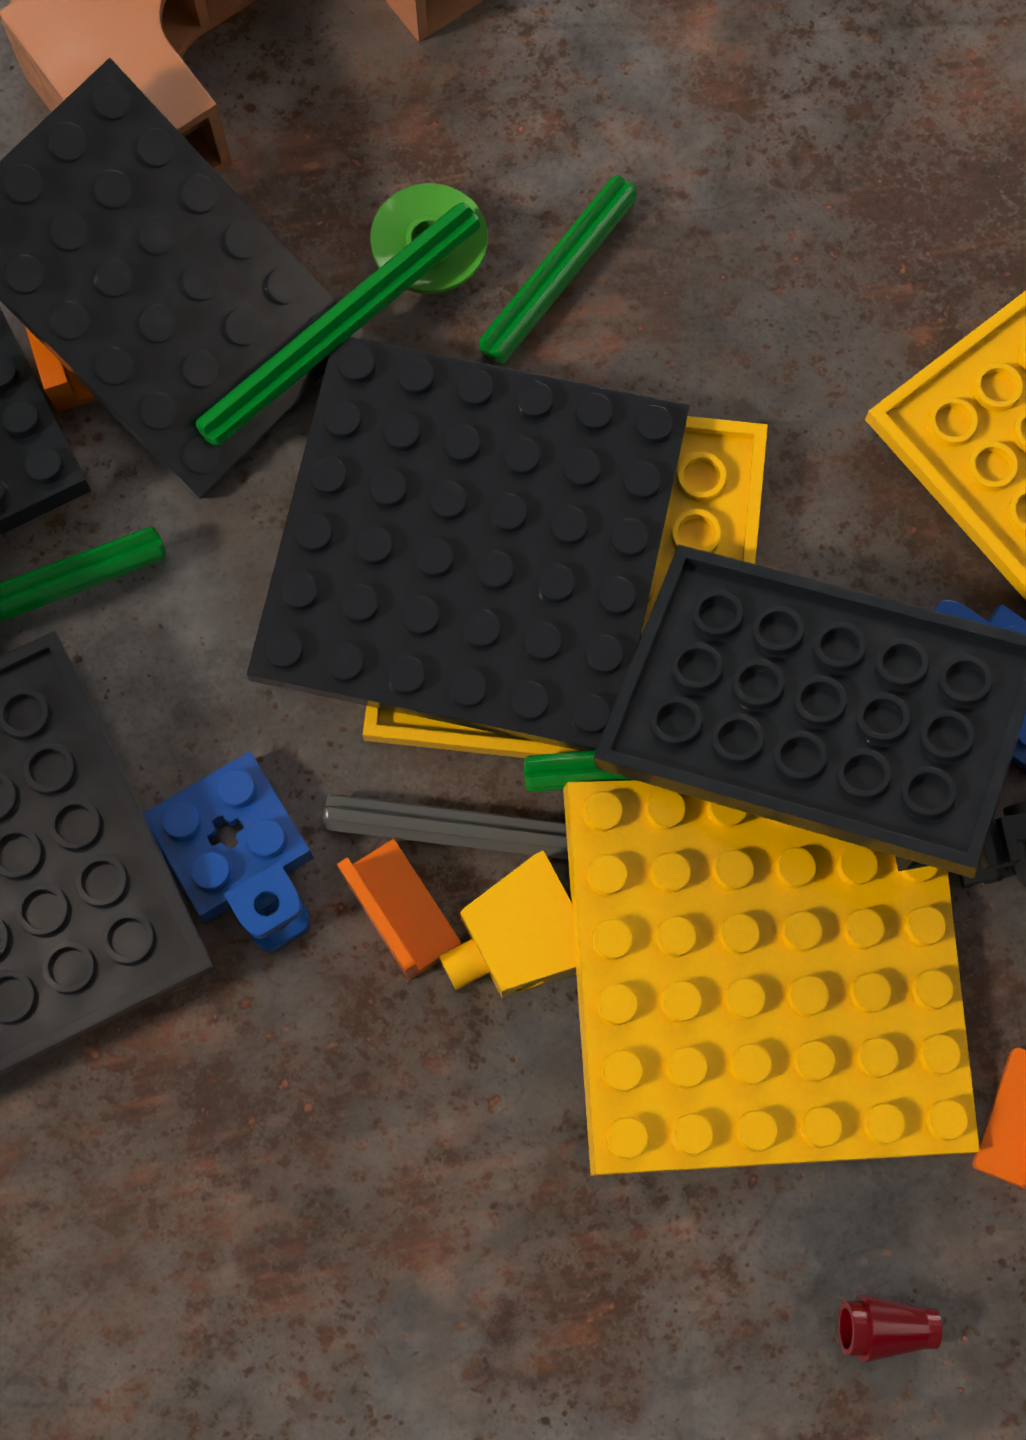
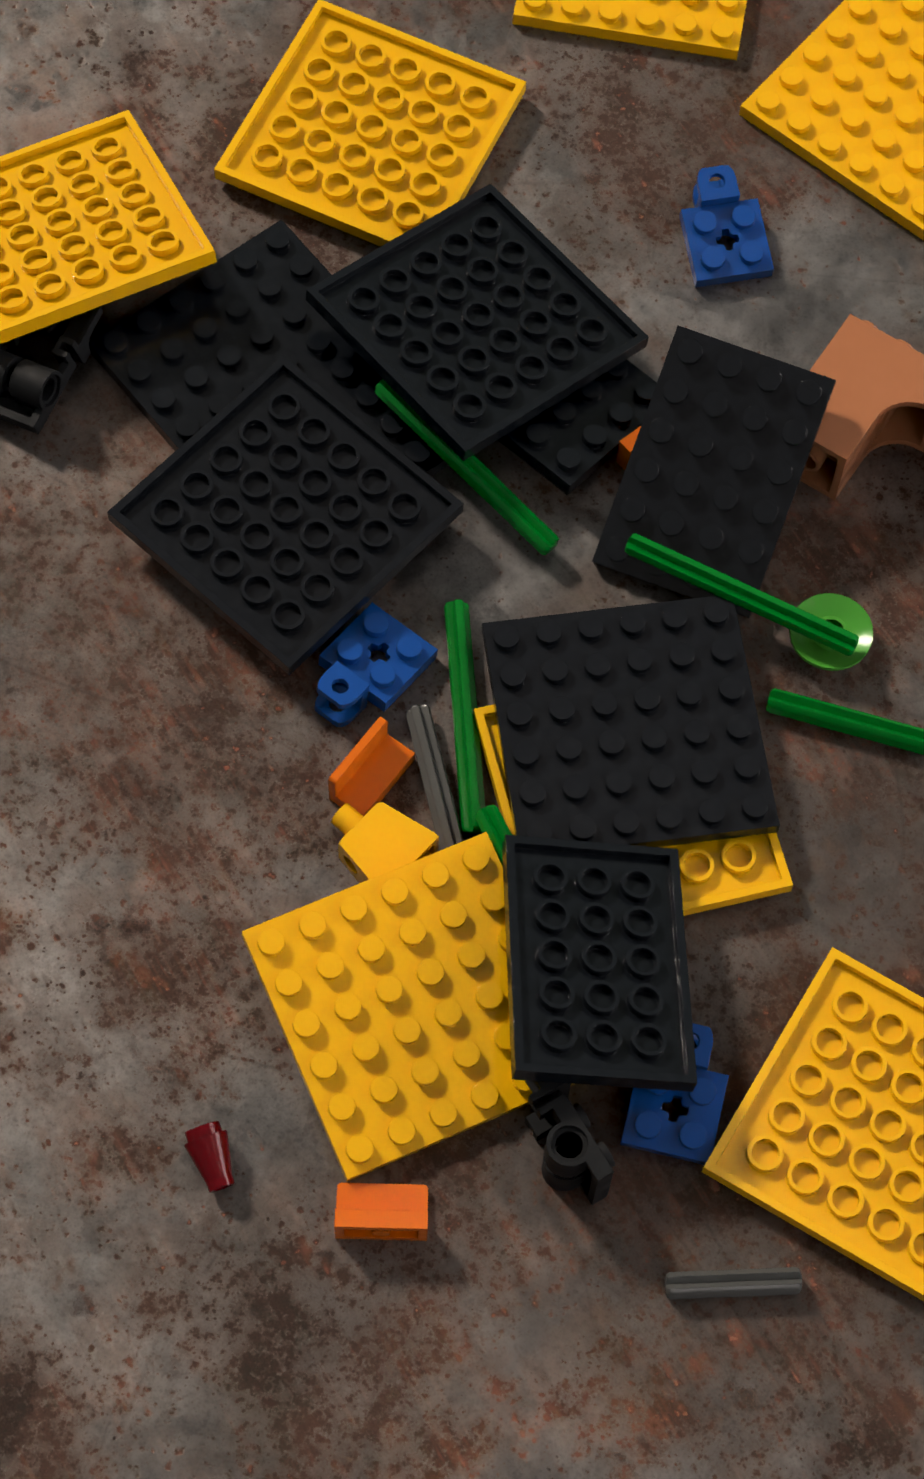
camera: 65 degrees right, 10 degrees down
none -> green axle [444,599,485,837]

